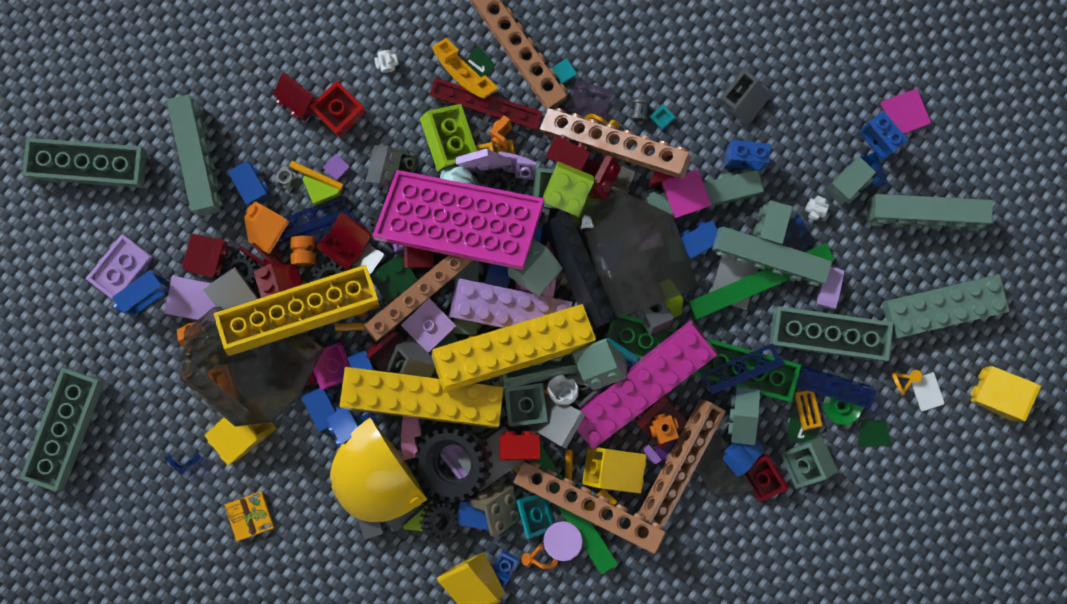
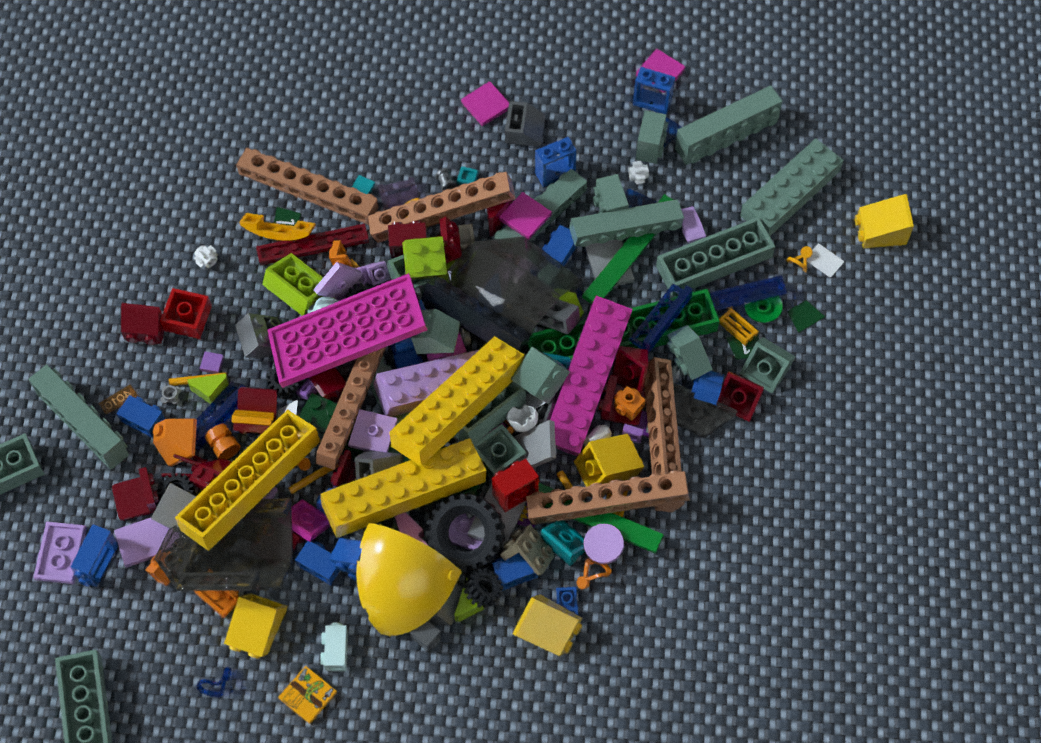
camera: 30 degrees left, 20 degrees down
none -> clear orange sticker [98,385,138,415]
none -> light orange tile [232,410,274,426]
none -> light aqua brick [321,623,348,671]
none -> dark pink tile [461,81,509,126]
none -> white cone [584,425,611,446]
none -> dark red slope [612,346,648,396]

